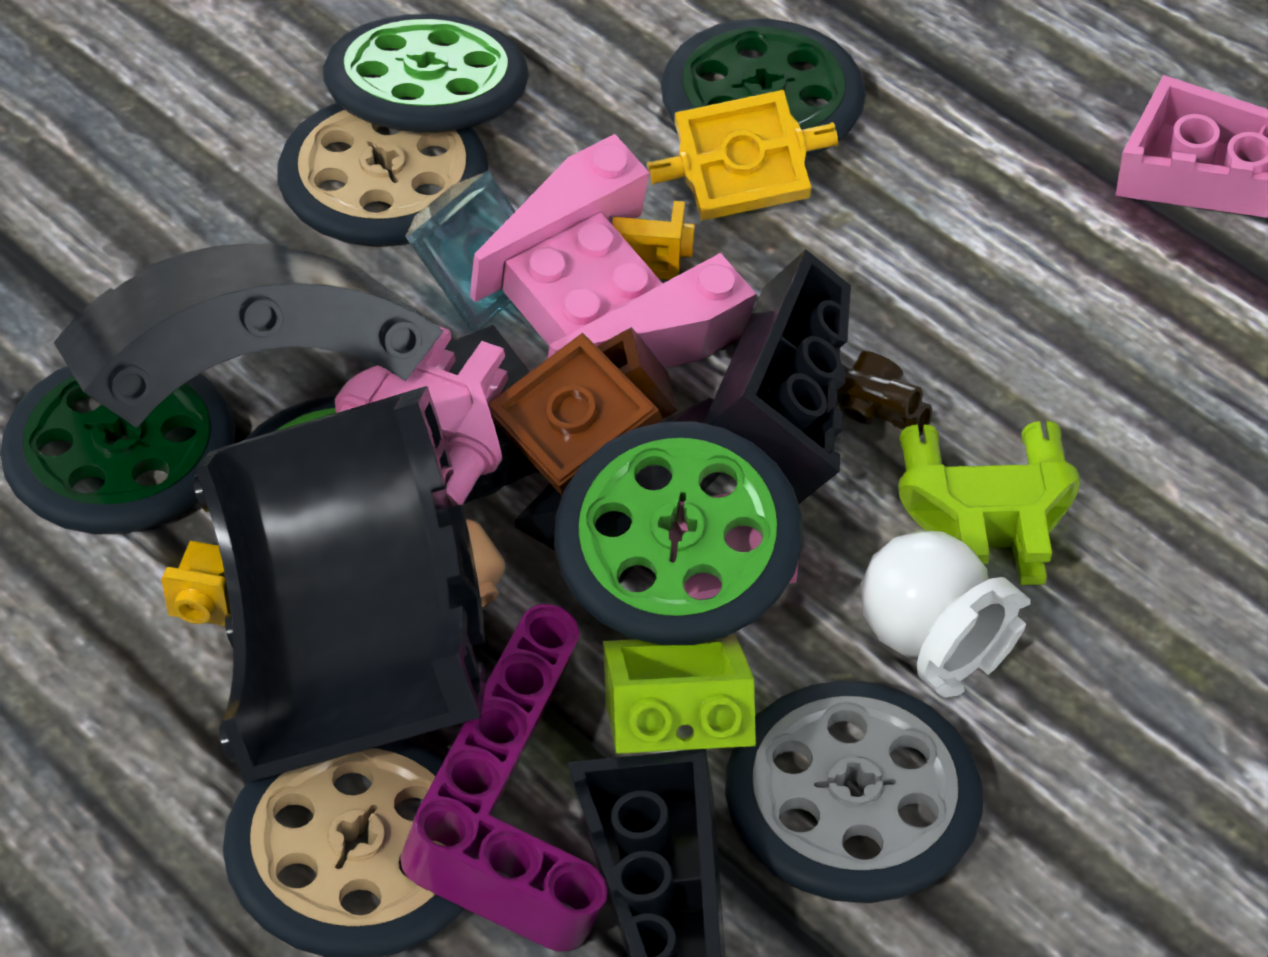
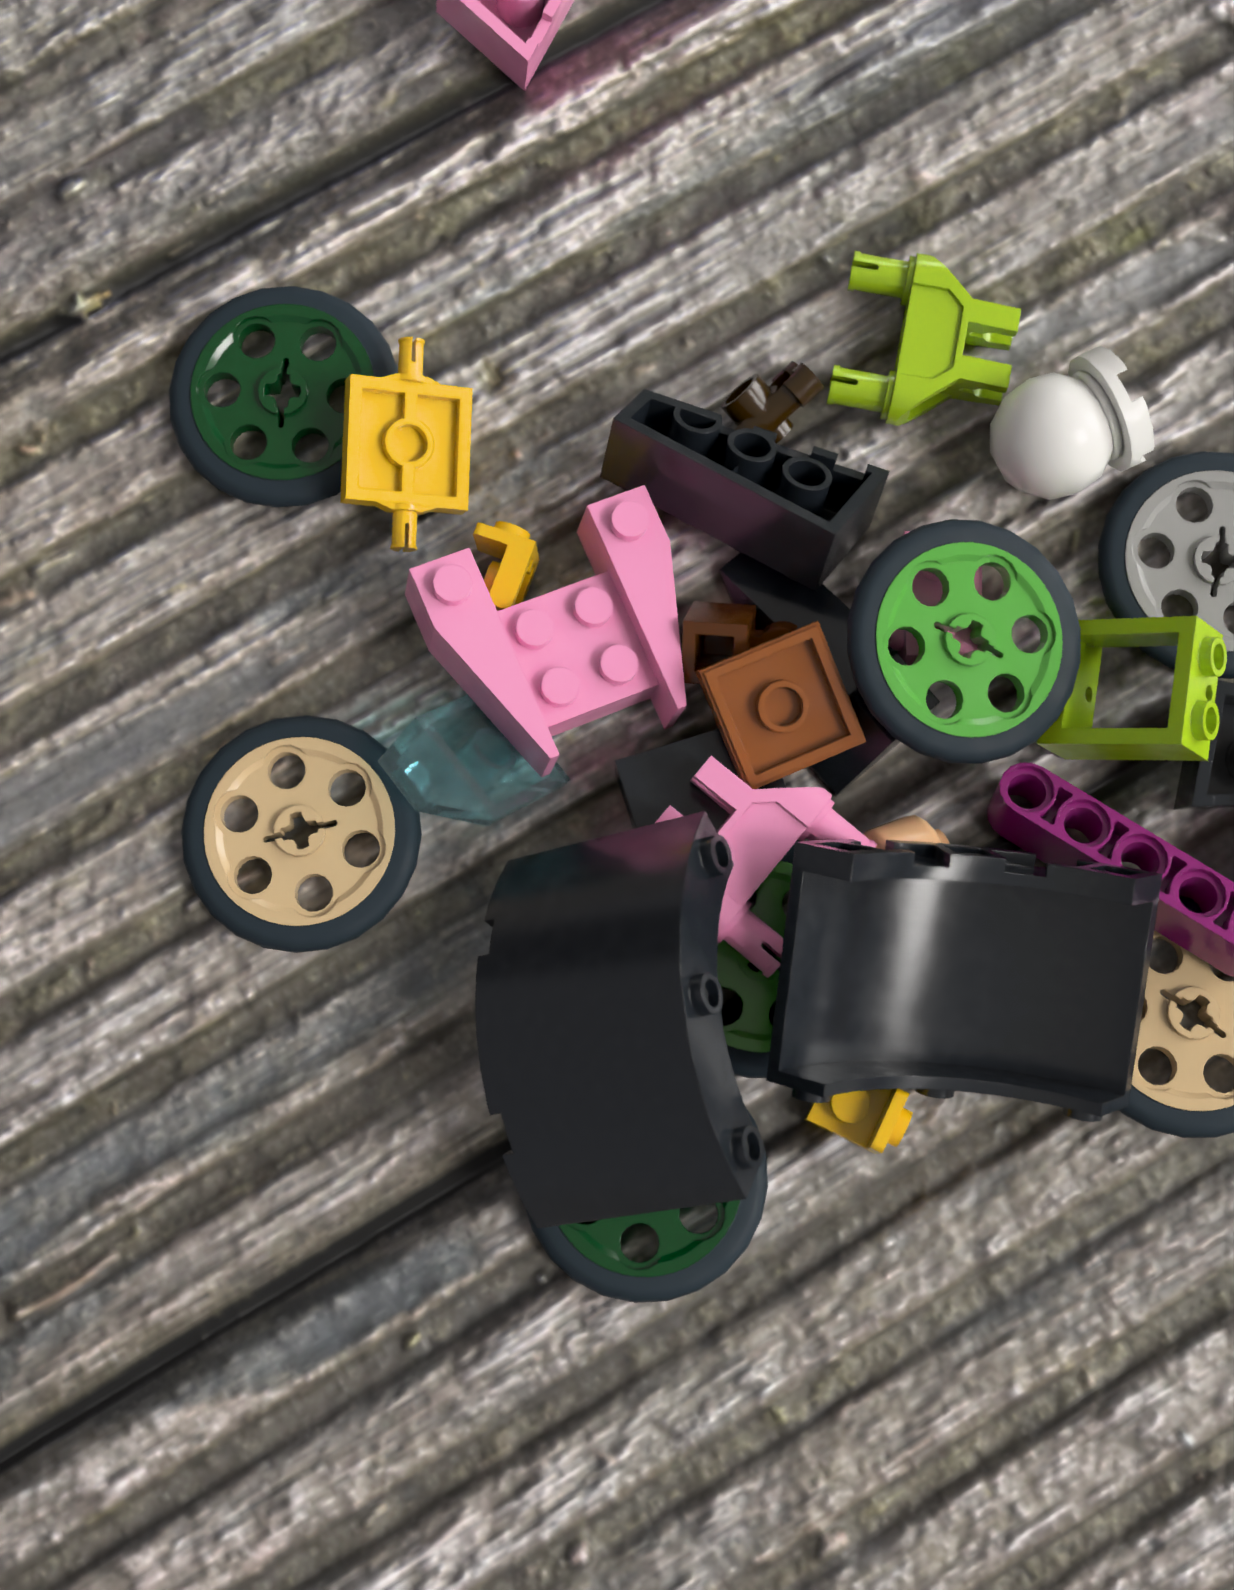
camera: 75 degrees left, 30 degrees up
wedge [323,14,529,132] -> none

